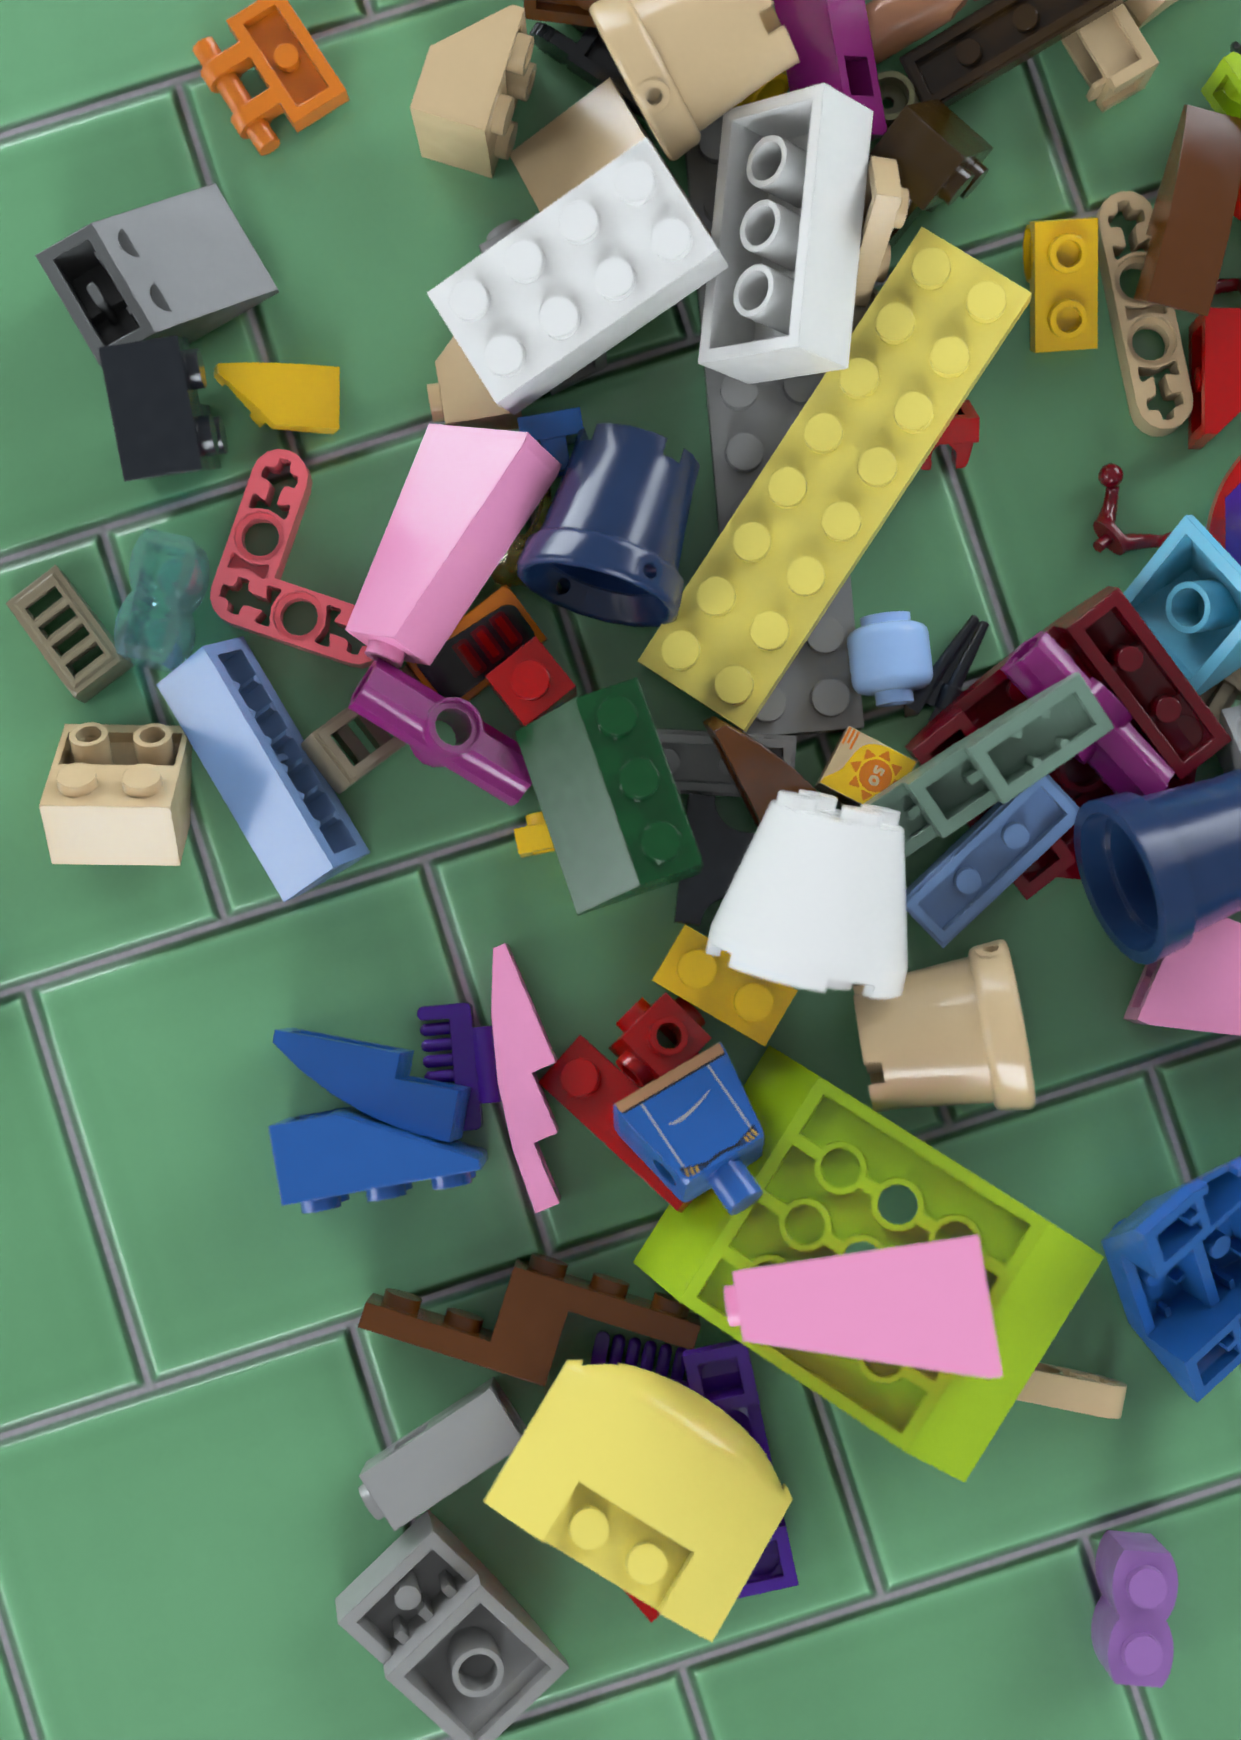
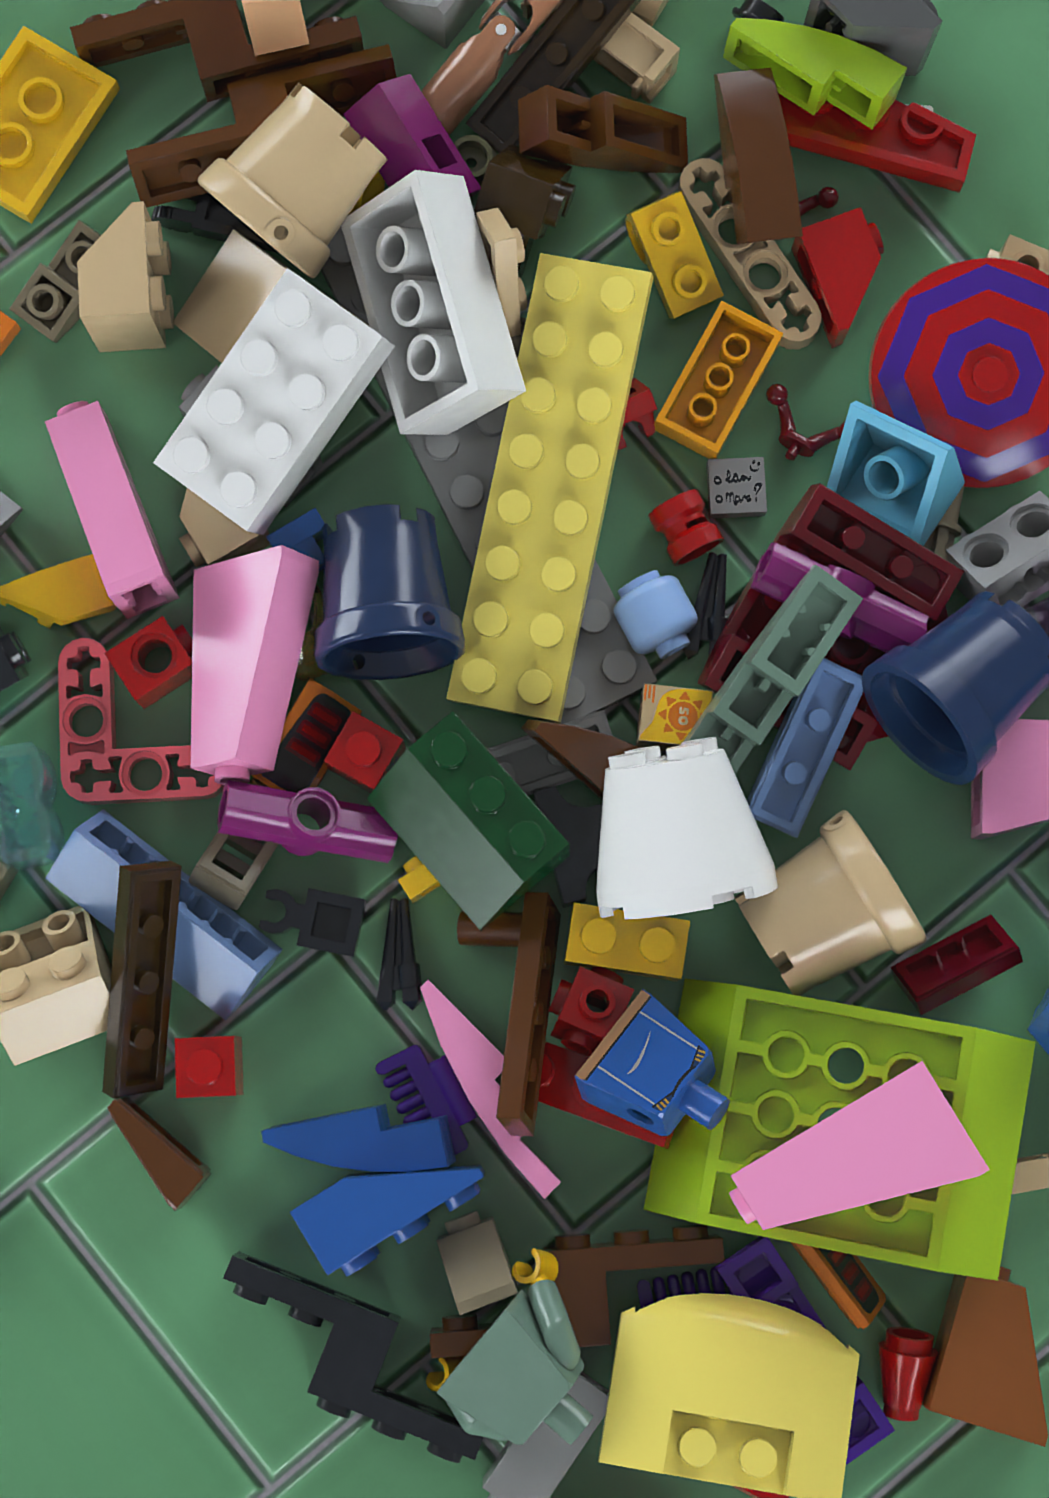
camera: 25 degrees left, 5 degrees down
none -> dark tan slope [9,220,101,343]
none -> bright pink slope [45,401,180,619]
none -> dark brown tile [102,861,182,1099]
none -> red brick [104,616,193,709]
none -> reddish brown slope [107,1097,212,1211]
none -> red brick [175,1036,244,1098]
none -> black bracket [223,1251,484,1463]
none -> black plate [259,888,367,958]
none -> black piece [376,898,422,1011]
none -> sand green torso [426,1248,593,1445]
none -> dark tan slope [436,1210,517,1315]
none -> reddish brown piece [457,892,561,1137]
none -> reddish brown slope [518,85,688,173]
none -> red wheel [648,489,724,566]
none -> light orange piece [654,301,784,459]
none -> light grey tile [706,457,767,519]
none -> orange slope [790,1242,886,1330]
none -> red cone [879,1327,938,1421]
none -> dark red plate [890,914,1023,1015]
none -> dark orange slope [922,1266,1048,1447]

